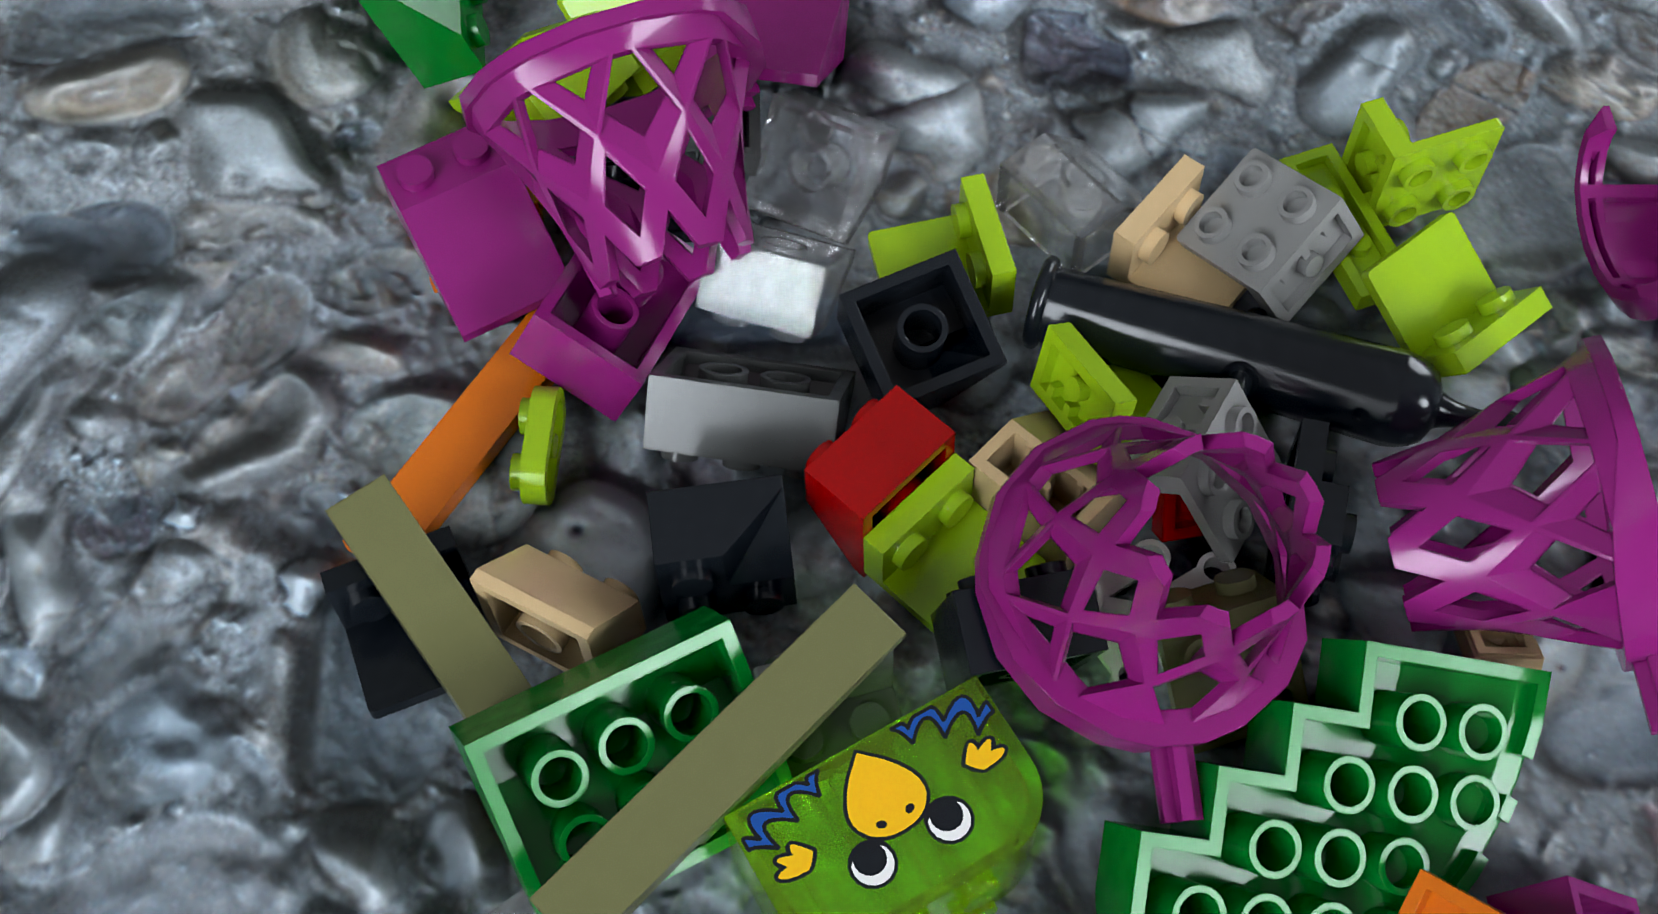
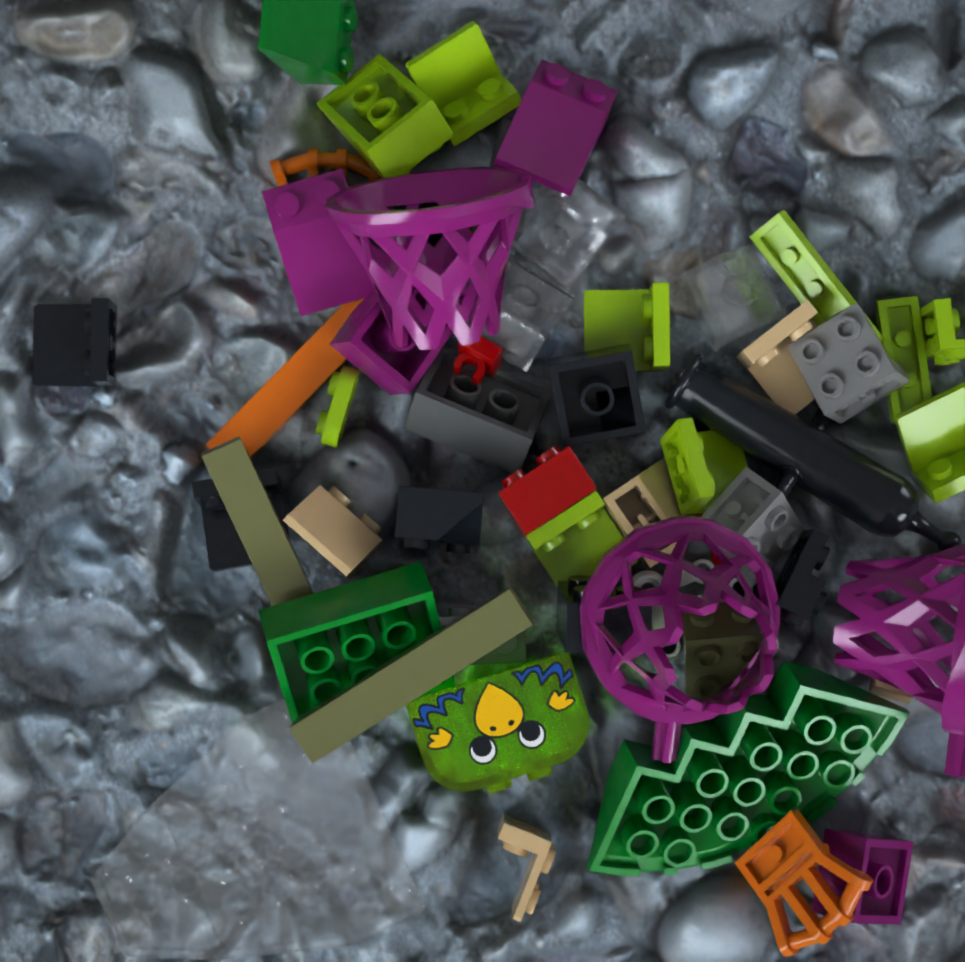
camera: 10 degrees right, 25 degrees up
none -> black bracket [32,298,117,387]
none -> red tile [454,337,502,385]
none -> lime plate [749,210,885,342]

